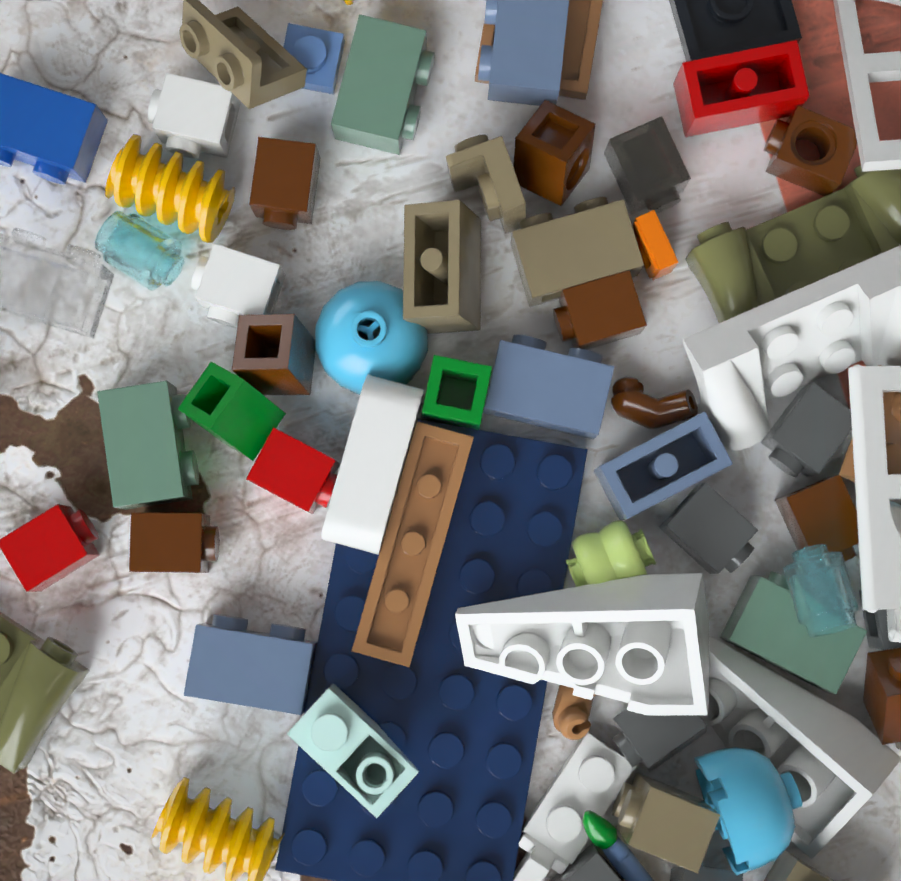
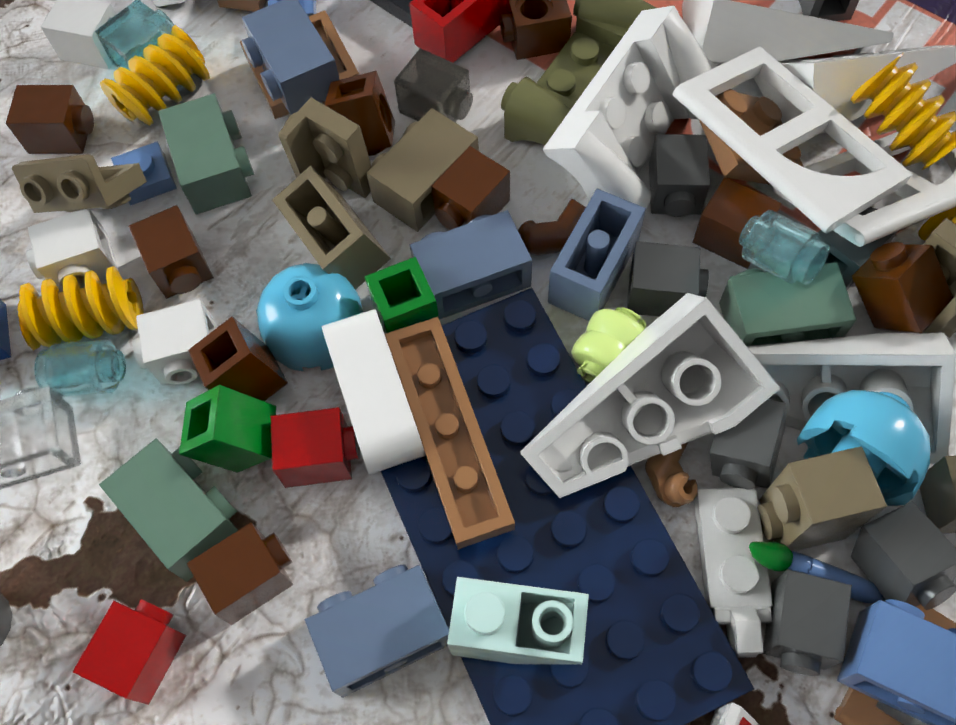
camera: 30 degrees left, 20 degrees down
orange tile [632,210,678,280] -> none

